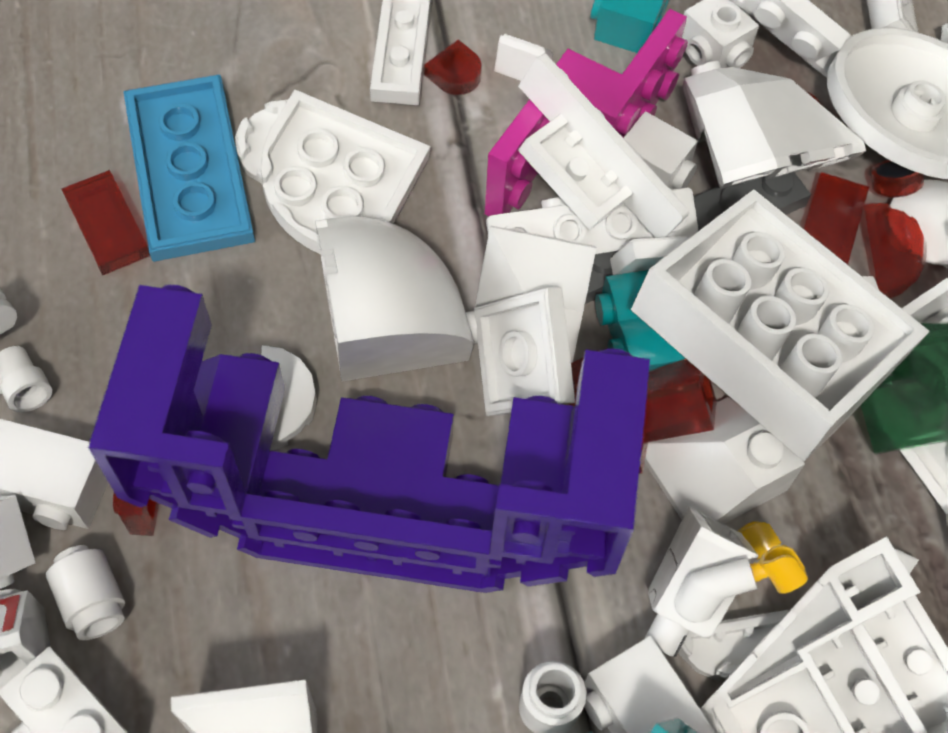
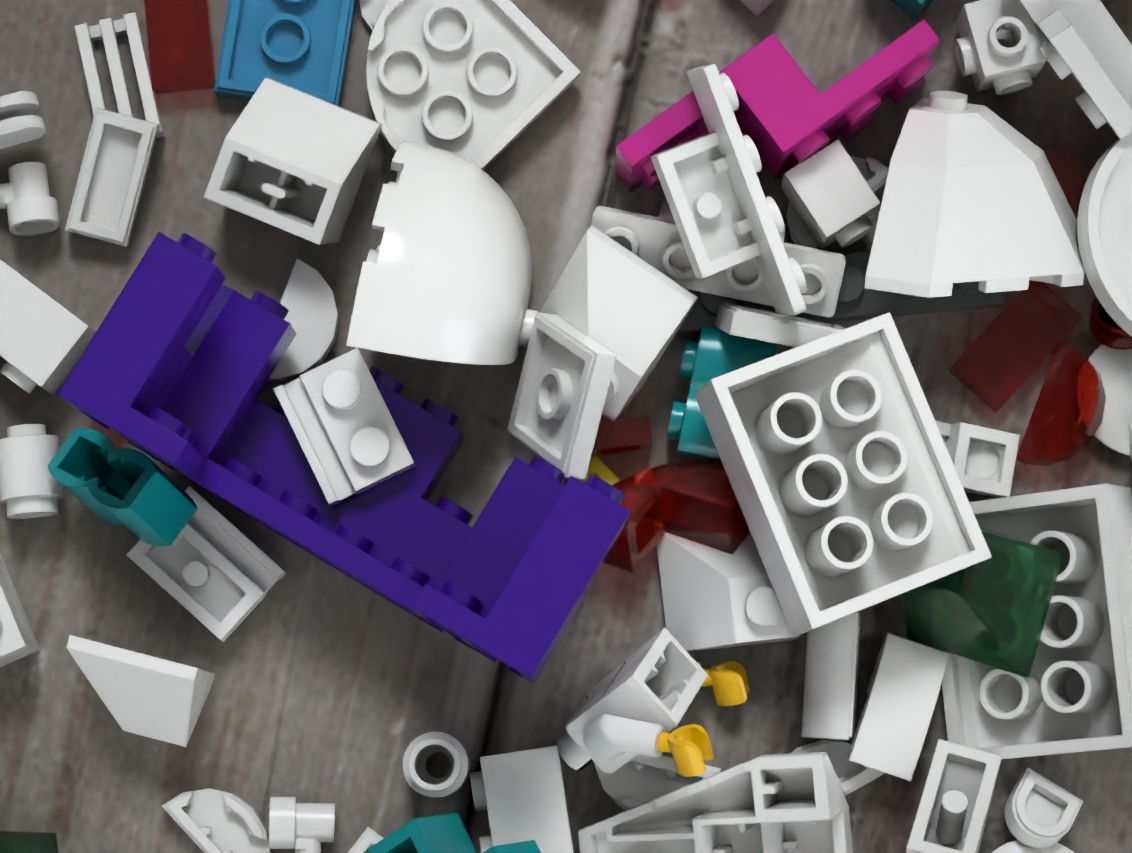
camera: 30 degrees right, 20 degrees up
none -> teal brick [48,428,197,546]
none -> white tile [65,108,160,247]
none -> white tile [74,12,164,138]
none -> white plate [126,486,286,642]
none -> white slope [204,78,383,245]
none -> white plate [273,348,416,507]
none -> white brick [801,612,861,742]
none -> white slope [847,632,949,782]

